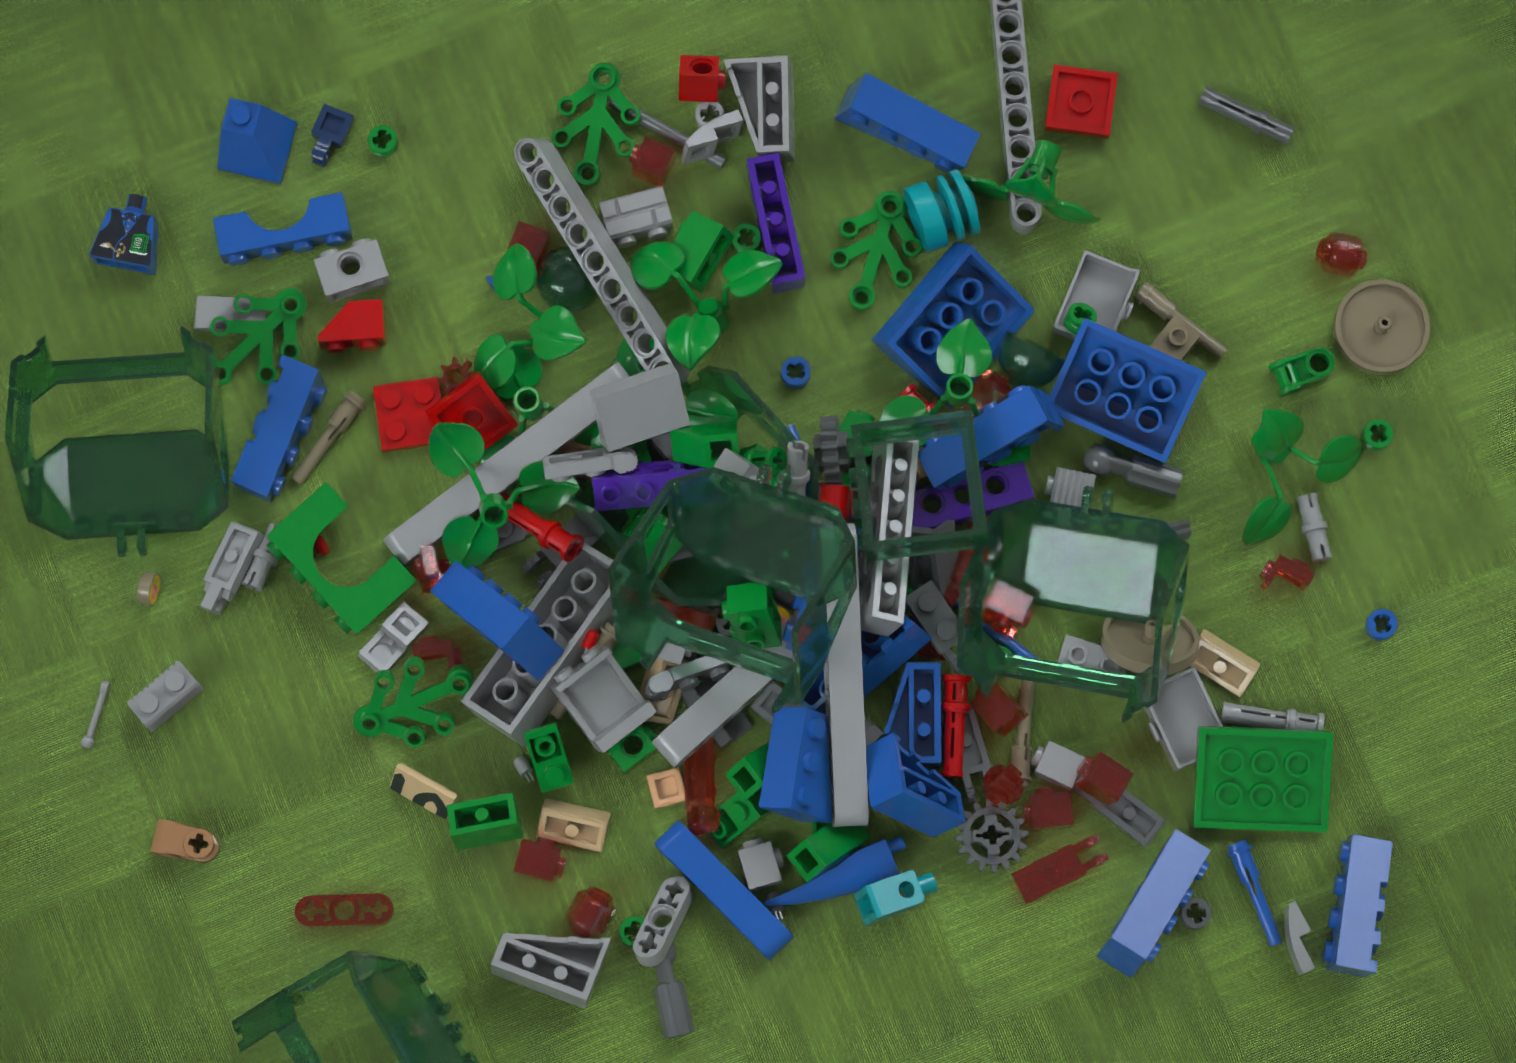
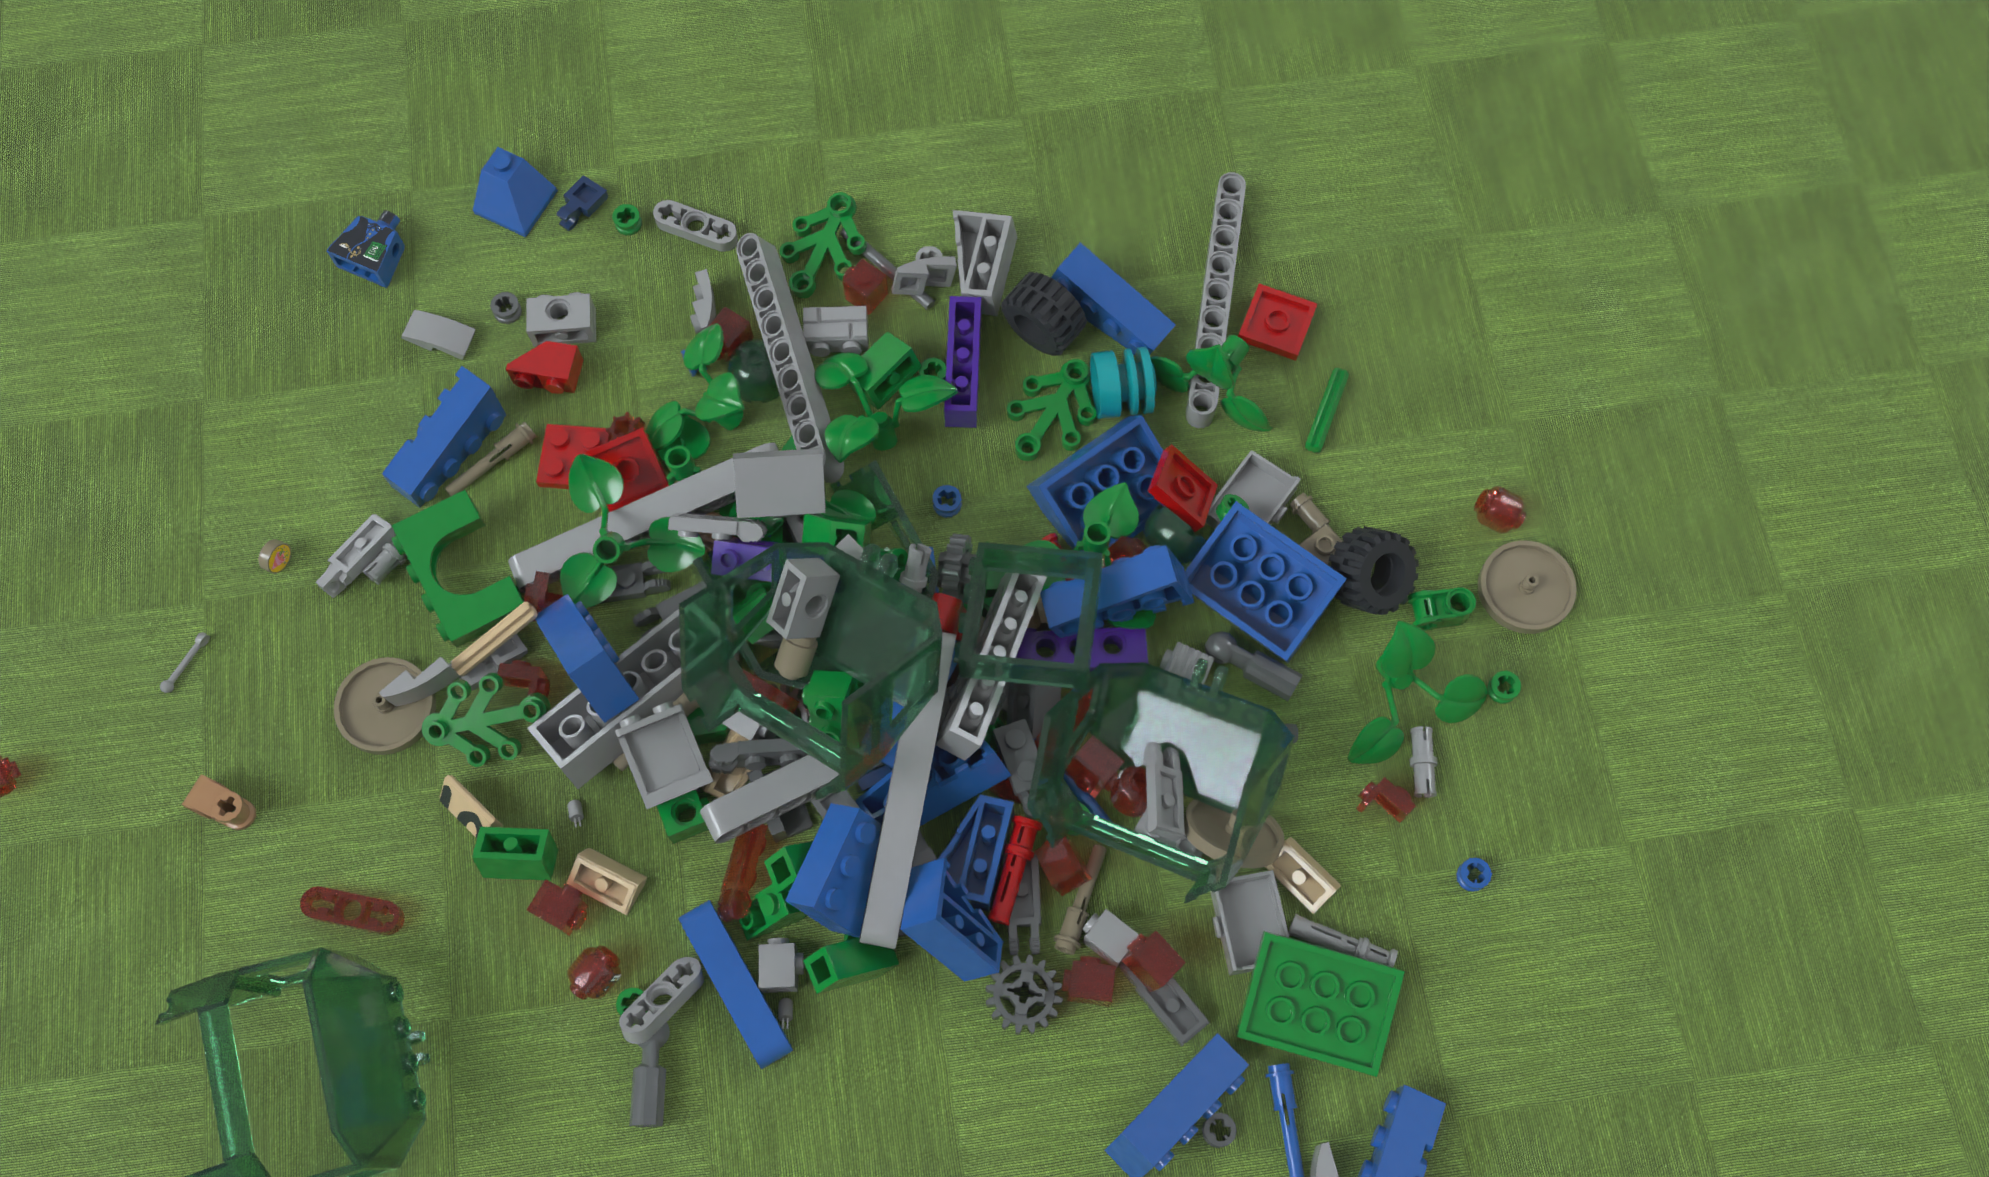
camera: 15 degrees right, 10 degrees down
clear green windscreen [5,326,230,557] -> none
light grey brick [127,661,204,732] -> none
green plant [205,288,307,386] -> none
blue arch [213,192,353,266] -> none
red piece [313,535,330,557] -> none
light grey wedge [491,933,611,1009] -> none
red pin [500,492,584,562] -> none
green slope [523,722,574,793] -> none
red piece [581,629,599,653] -> none
light nougat tile [646,767,687,809] -> none
red brick [679,55,725,102] -> none
blue piece [764,836,906,906] -> none
teal torso [853,870,938,927] -> none
clear red gear [982,763,1025,805] -> none
clear red hinge [1011,834,1109,905] -> none
dark grey pin [1198,86,1295,146] -> none
none -> dark tan piece [334,657,436,755]
none -> light grey slope [379,657,460,706]
none -> tan axle [451,601,538,676]
none -> dark grey bush [490,292,522,324]
none -> light grey beam [653,200,738,252]
none -> light grey slope [690,269,716,334]
none -> light grey brick [766,558,840,640]
none -> dark tan brick [774,637,818,680]
none -> black tyre [1001,272,1087,356]
none -> clear red head [1110,766,1147,818]
none -> light grey hinge [1143,741,1185,841]
none -> red plate [1148,444,1218,532]
none -> green axle [1305,367,1349,453]
none -> black tyre [1329,526,1419,615]

